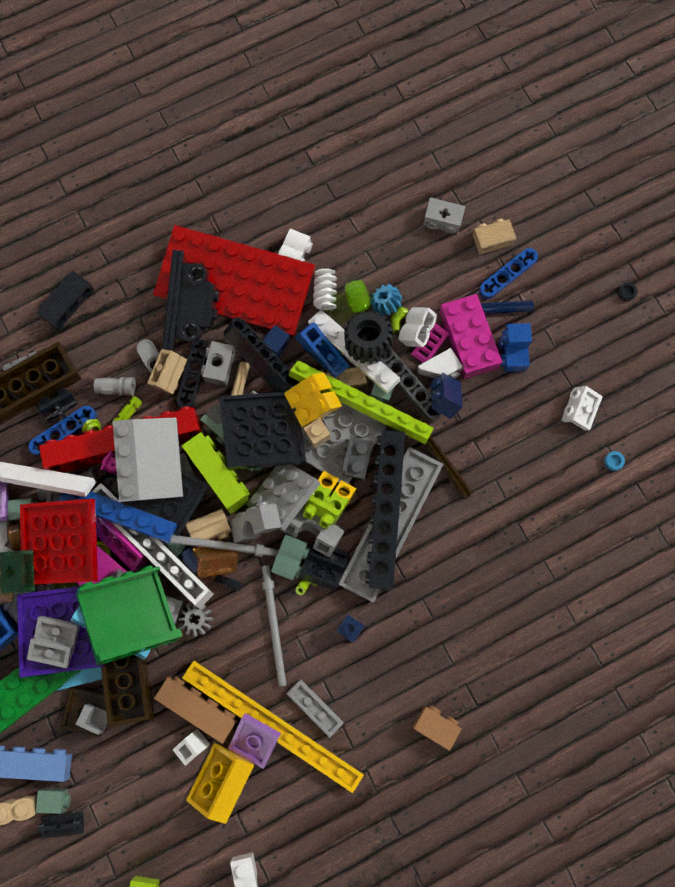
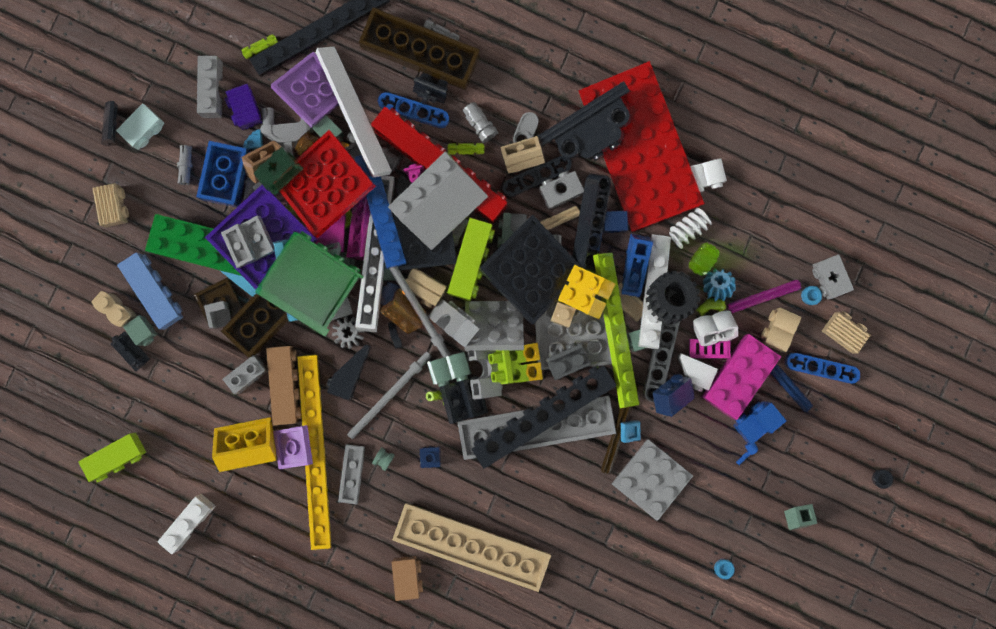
camera: 55 degrees right, 10 degrees up
black brick [36,270,94,331] -> none
lime plate [82,419,101,433] -> none
white brick [173,728,210,766] -> none
white bracket [562,386,603,430] -> none
none -> light grey brick [222,355,268,395]
none -> black slope [326,345,371,400]
none -> sand green wheel [372,447,395,471]
none -> tan plate [392,503,551,592]
none -> light grey plate [611,439,693,521]
none -> dark azure tile [621,420,641,443]
none -> magenta axle [727,280,801,313]
none -> blue hand [736,443,758,465]
none -> tan brick [761,308,801,352]
none -> sand green brick [784,504,817,530]
none -> dark azure tile [801,286,822,305]

